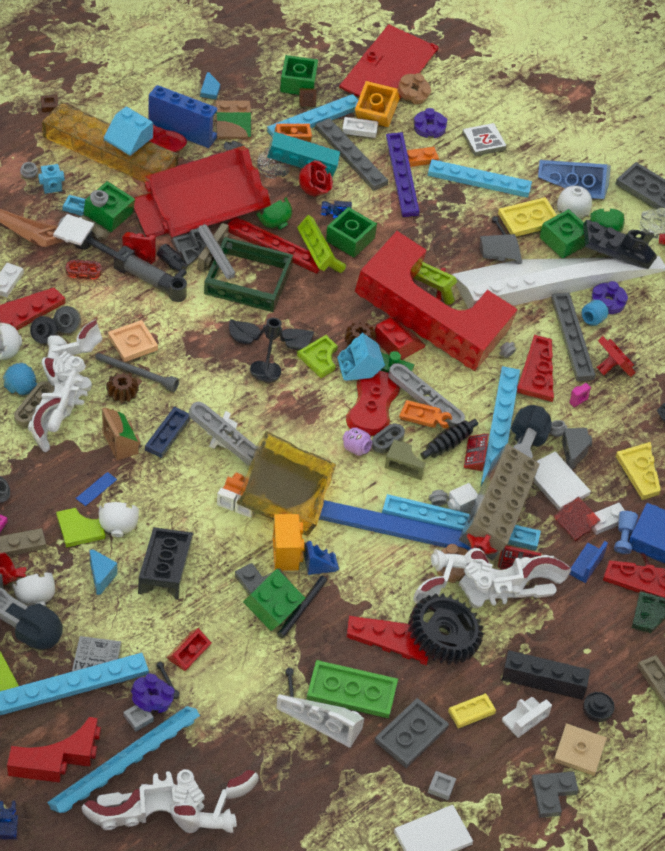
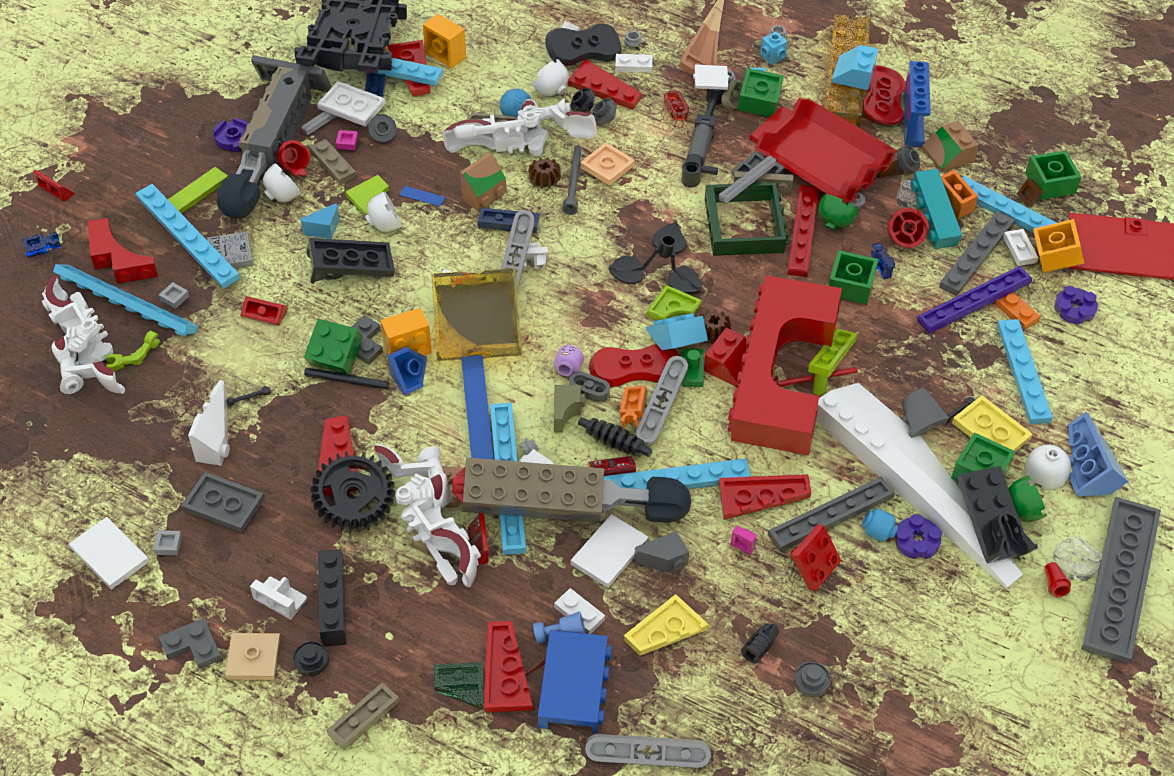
camera: 75 degrees right, 0 degrees up
reddish brown tile [40,95,59,112] -> none
light grey plate [90,190,108,207] -> none
red wing [122,232,156,264] -> none
dark purple plate [131,673,175,713] -> none
black hinge [156,661,180,699] -> none
black hinge [157,244,188,271] -> none
dark azure tile [200,72,220,100] -> none
lime piece [297,215,346,273] -> none
bright green plate [306,660,398,718] -> none
medium nougat plate [398,73,432,104] -> none
light yellow plate [448,693,496,729] -> none
tile [462,123,506,156] -> none
light grey plate [499,342,517,358] -> none
light grey plate [550,420,567,437] -> none
clear red piece [554,496,601,541] -> none
blue panel [569,541,608,583] -> none
none -> lime piece [106,331,160,372]

